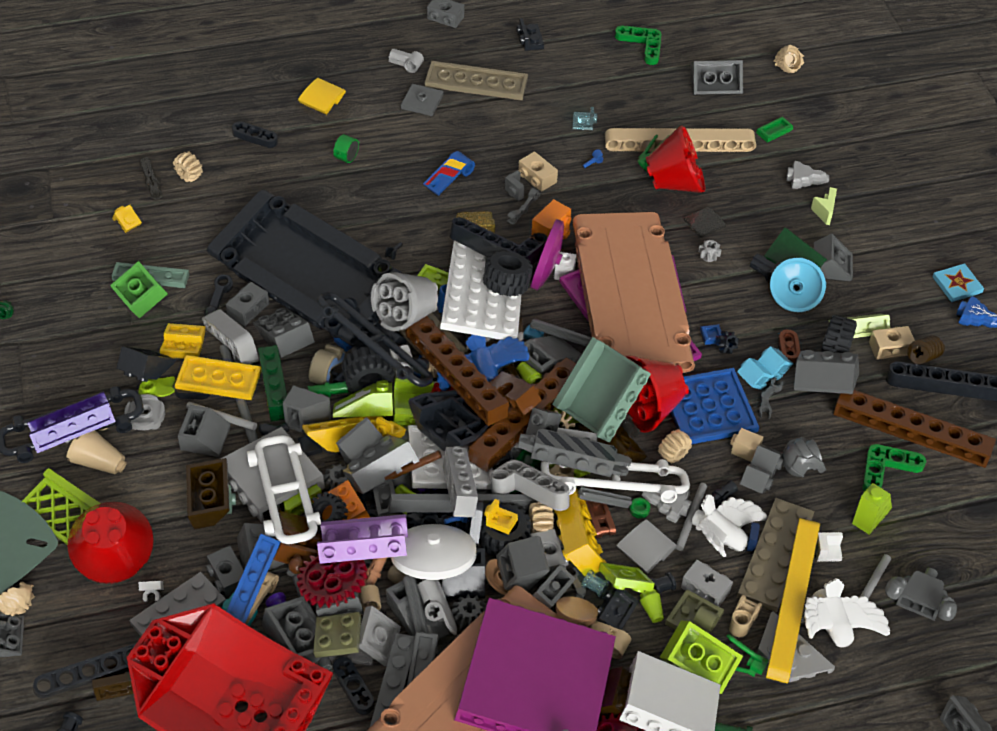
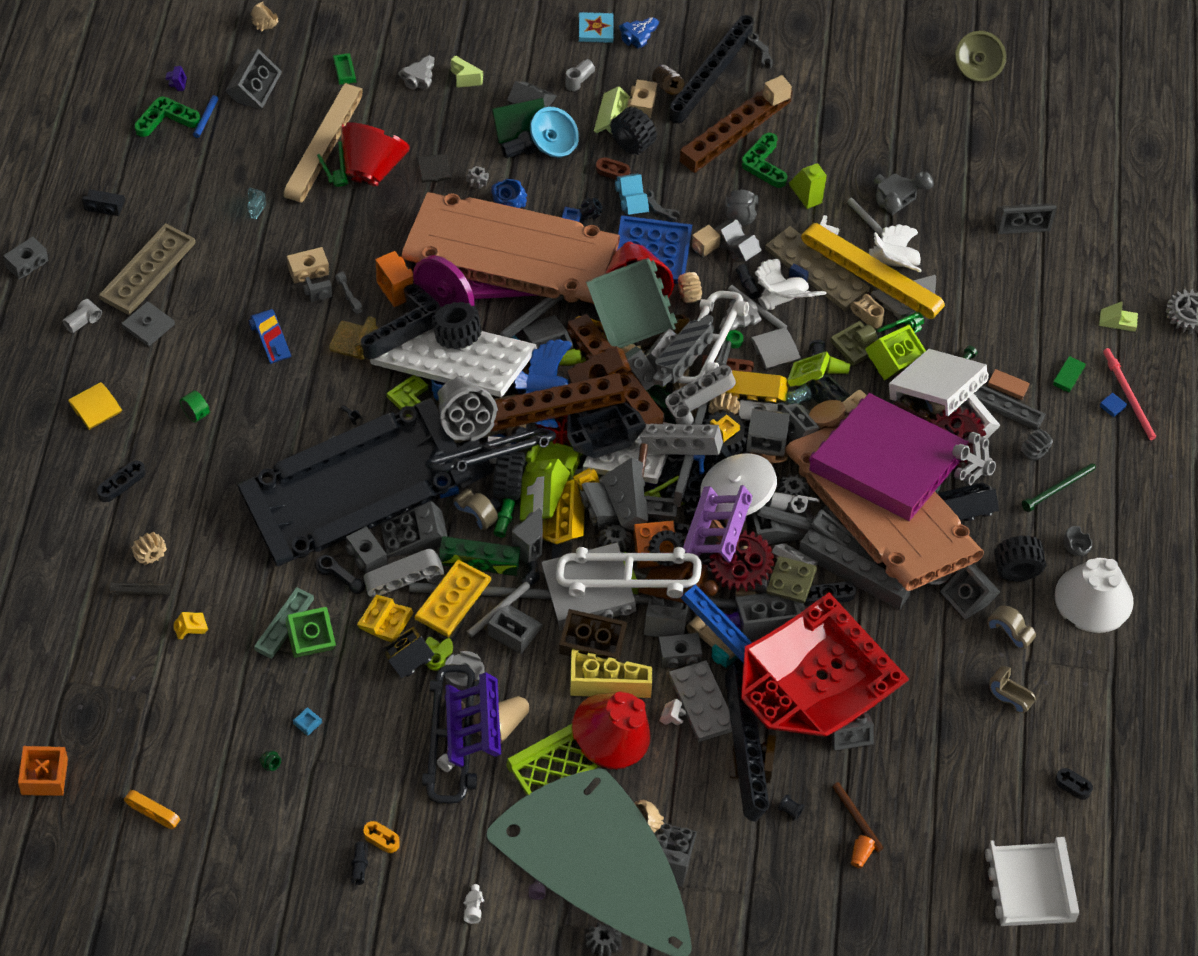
camera: 70 degrees left, 5 degrees up
blue hand [582,149,603,168] -> none
light grey brick [681,560,733,607] -> none
dark grey slope [794,350,859,394] -> none
none -> dark purple tile [165,66,187,91]
none -> blue bar [193,95,218,138]
none -> dark azure tile [293,707,322,736]
none -> blue hair [491,179,527,208]
none -> light grey piece [565,59,595,91]
none -> light yellow wedge [570,649,652,698]
none -> tan brick [763,75,792,106]

